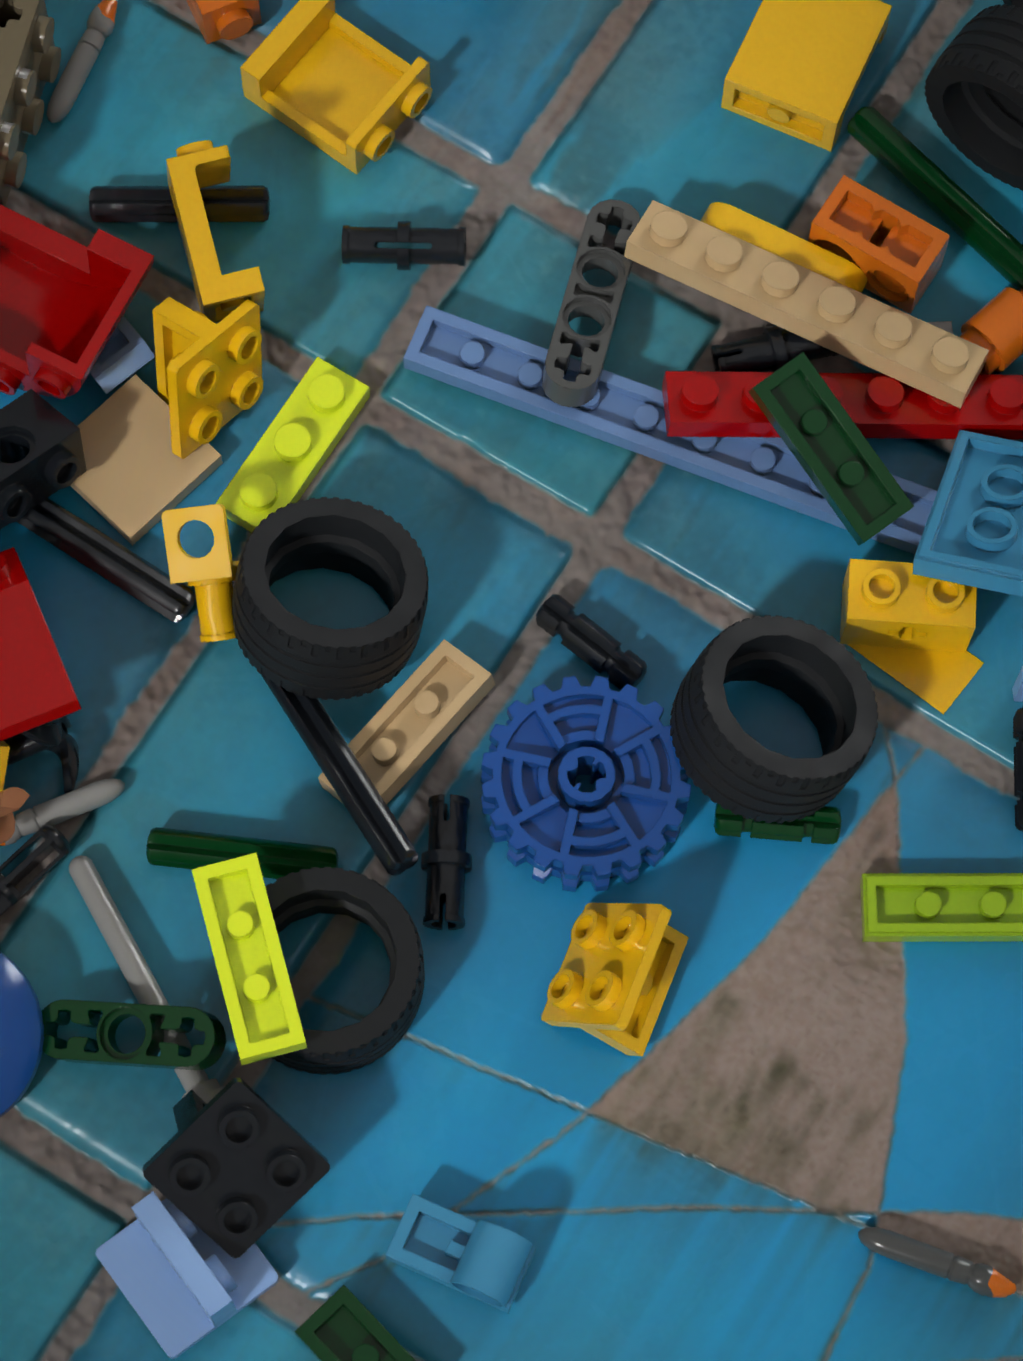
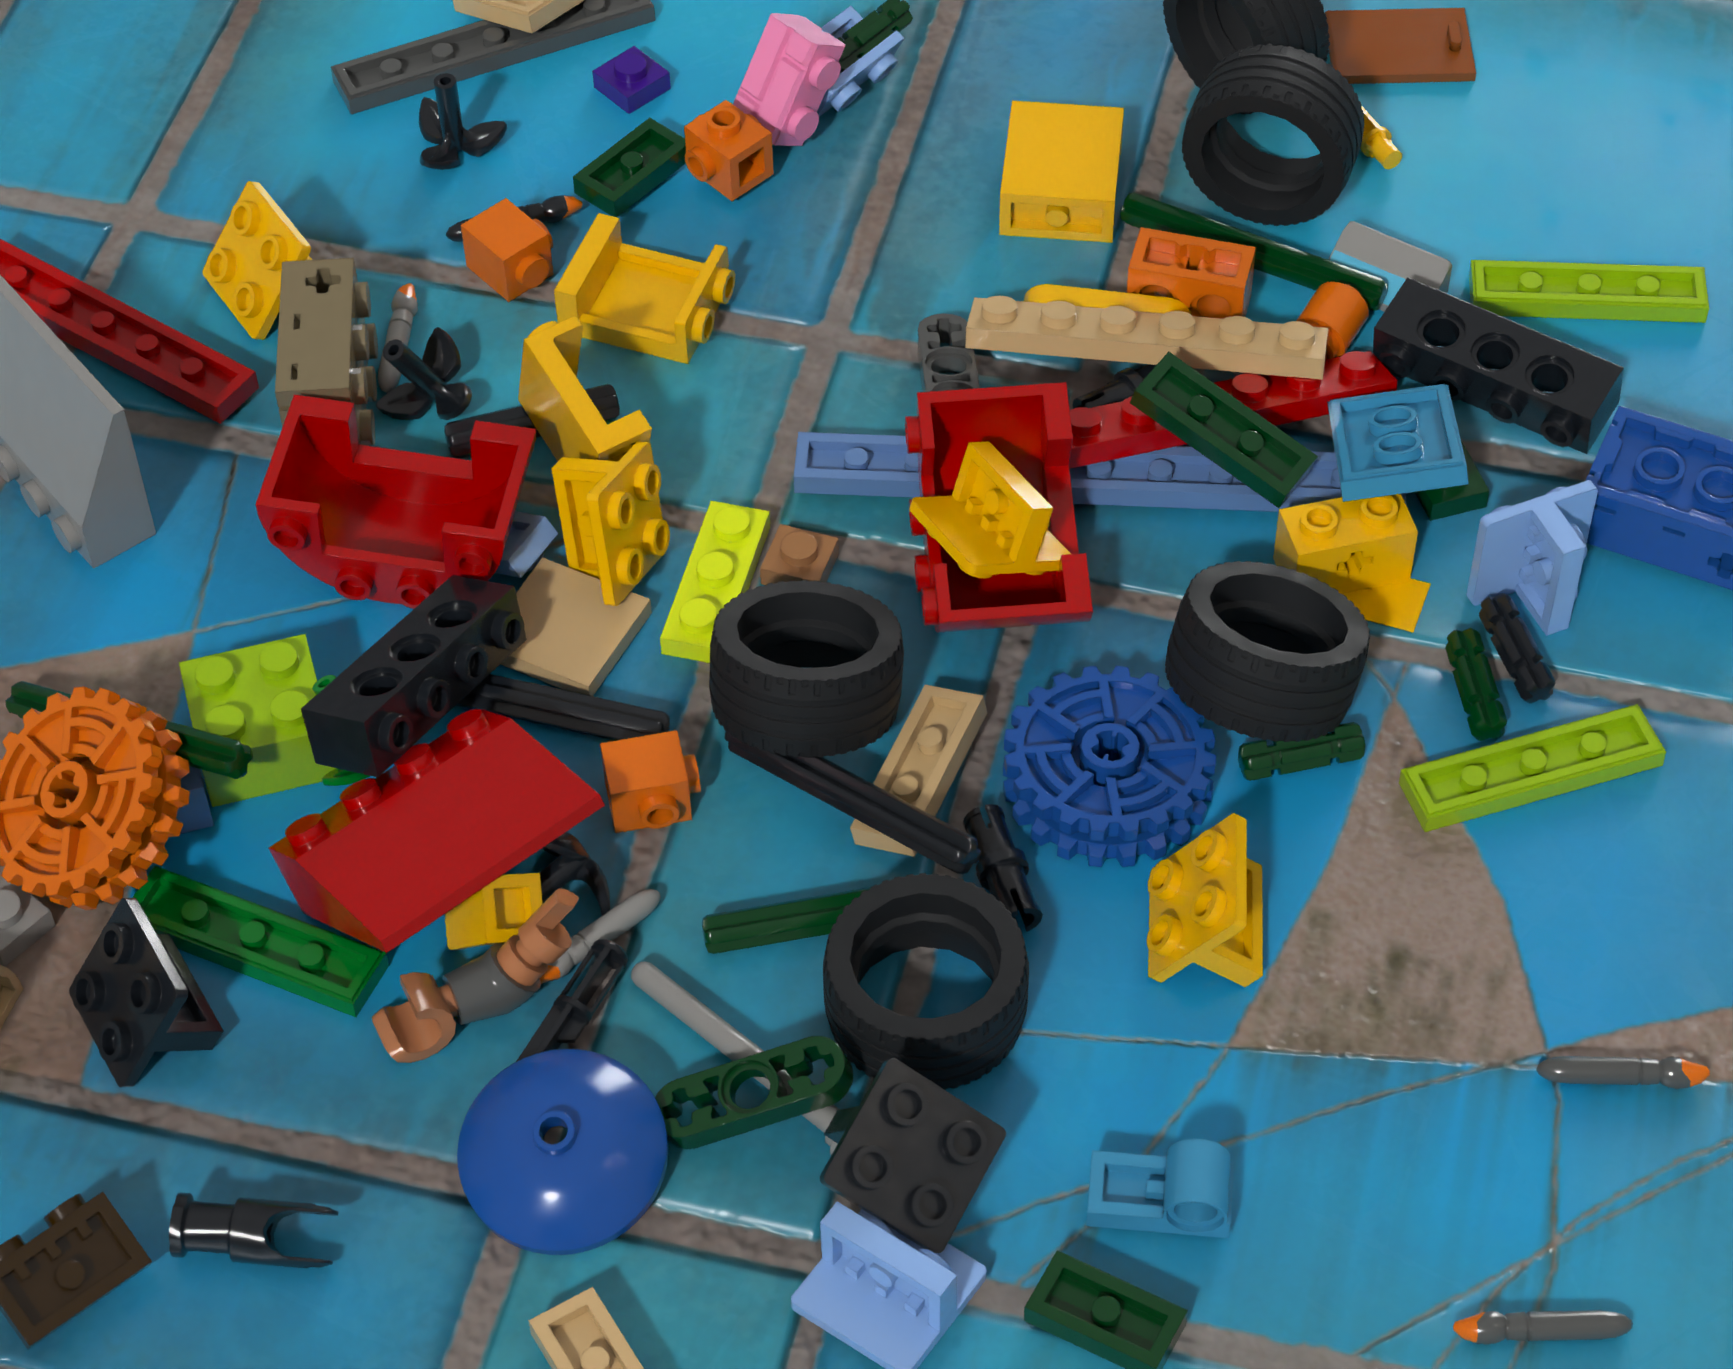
camera: 15 degrees left, 20 degrees down
yellow bracket [161,504,239,642] -> none
neon yellow plate [191,853,307,1065] -> none
black pin [342,221,467,270] -> none
black axle [536,594,647,690] -> none
none -> black plant [376,327,472,420]
none -> orange brick [600,730,701,833]
none -> medium nougat plate [760,524,839,585]
none -> red cylinder [905,382,1093,633]
none -> yellow bracket [909,441,1071,578]
none -> dark green axle [1445,628,1507,741]

